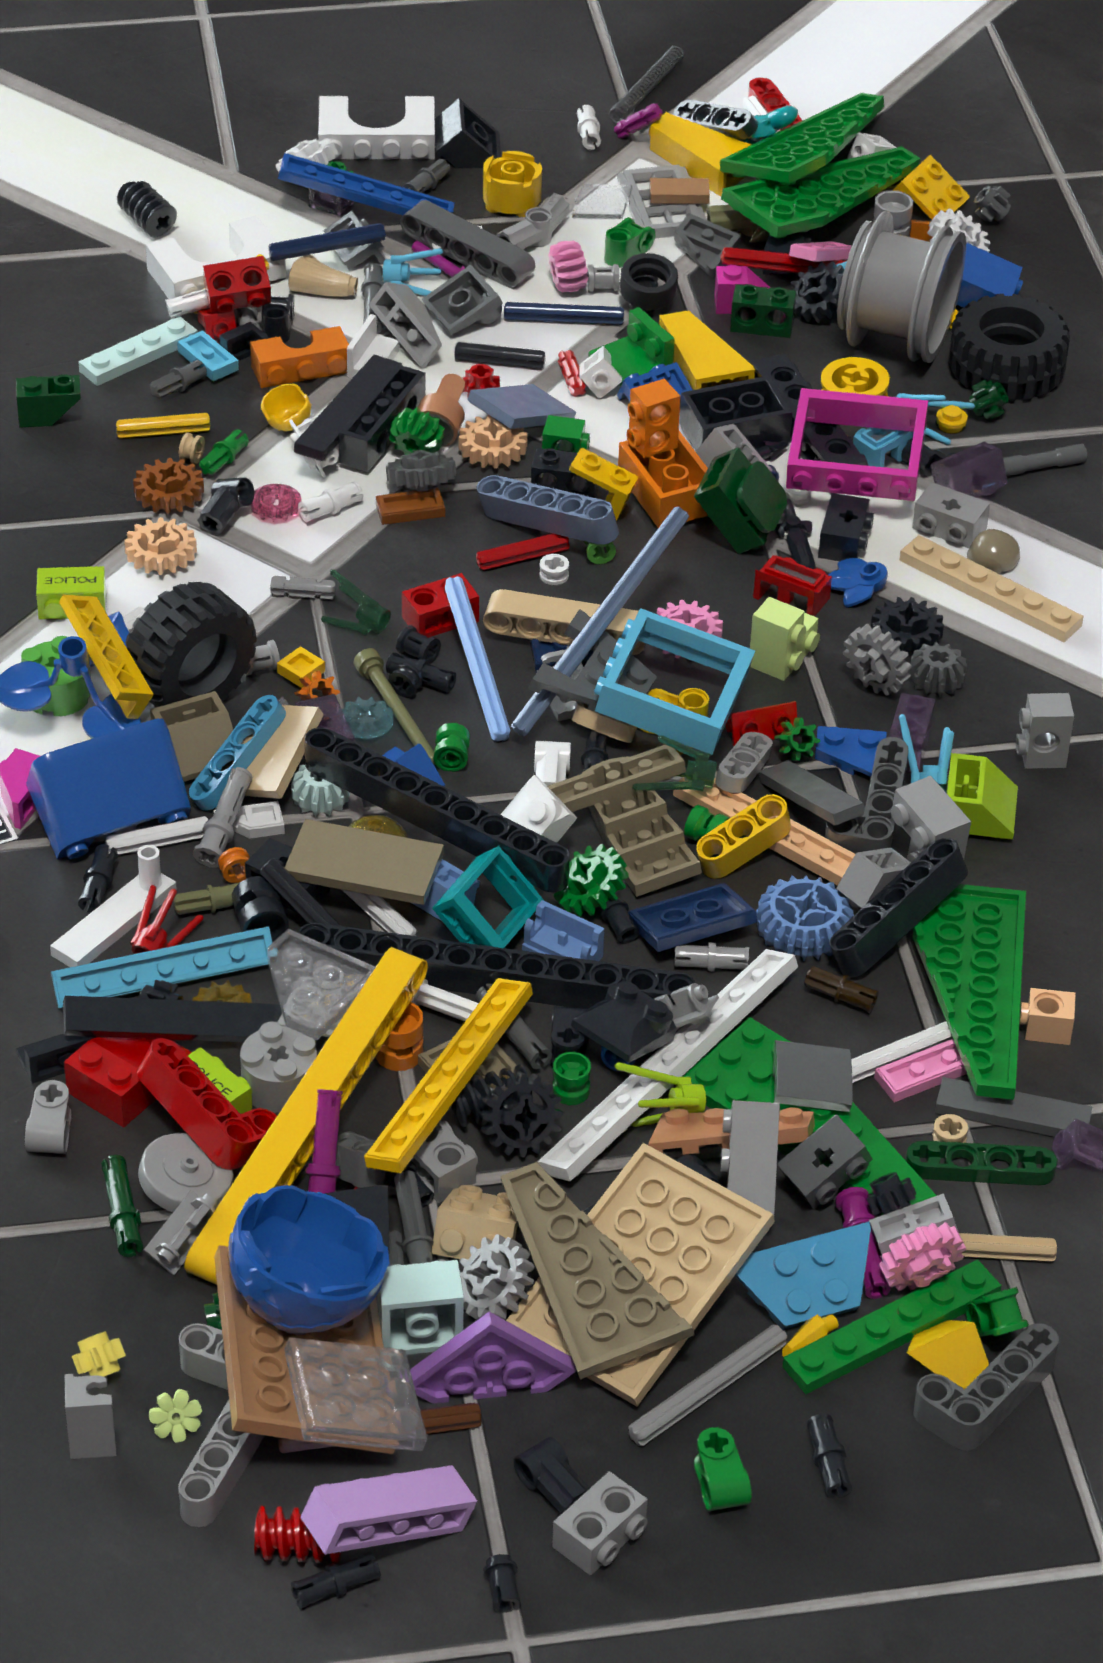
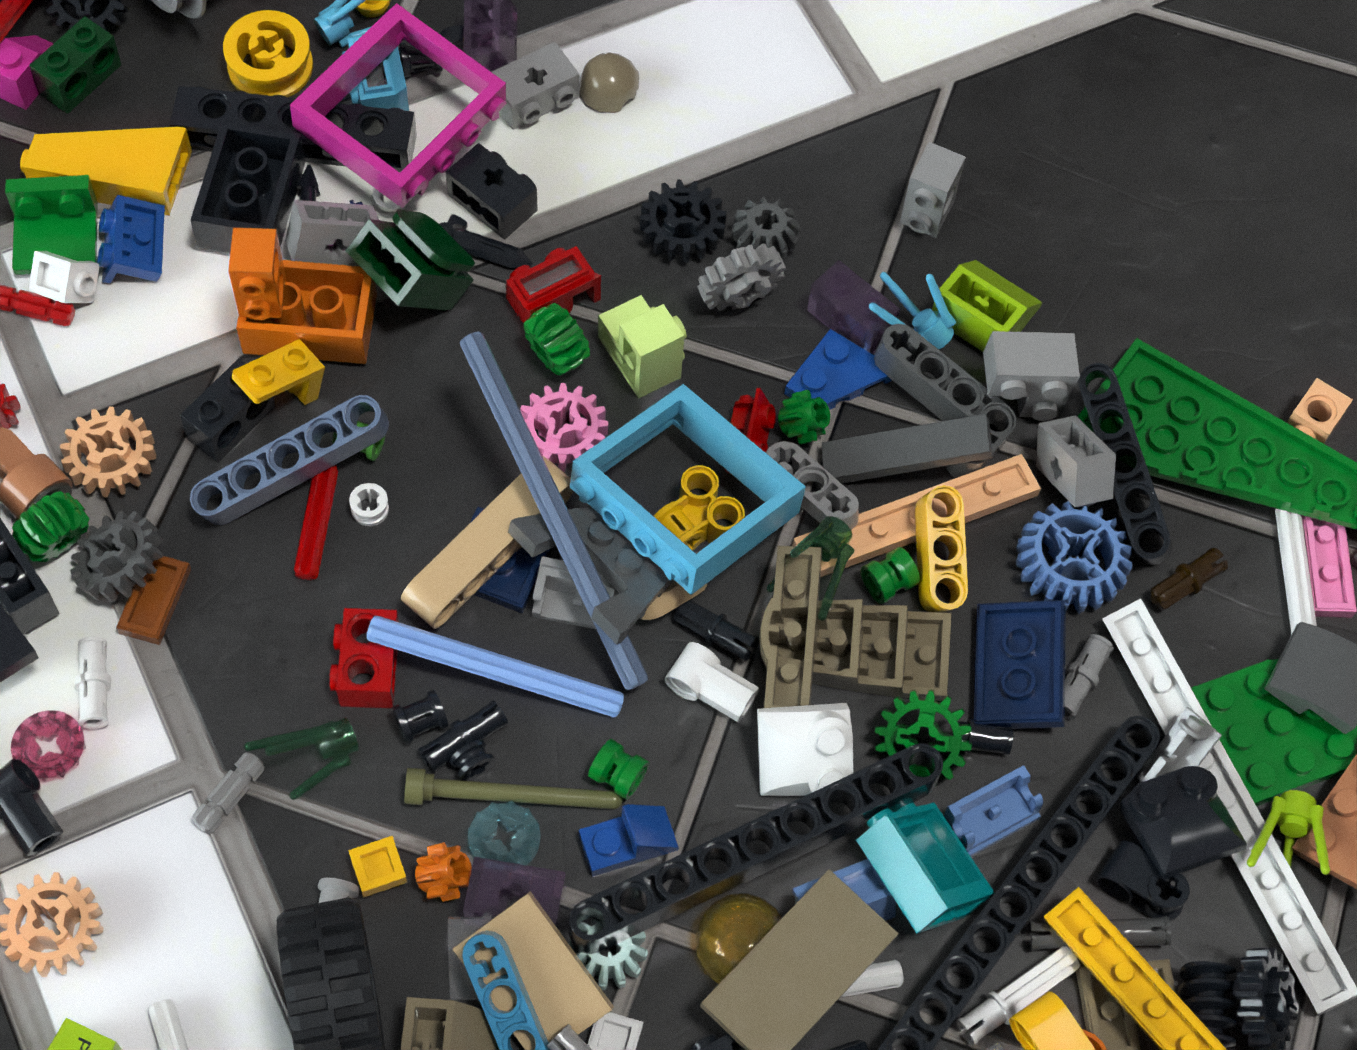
camera: 65 degrees left, 20 degrees up
sand blue tile [468,384,576,429] -> none
green brick [542,415,590,453] -> none
green wheel [552,1052,591,1105] -> none
blue plate [828,558,888,607] -> none
tan plate [899,535,1084,642] -> none
none -> green gear [524,303,590,376]

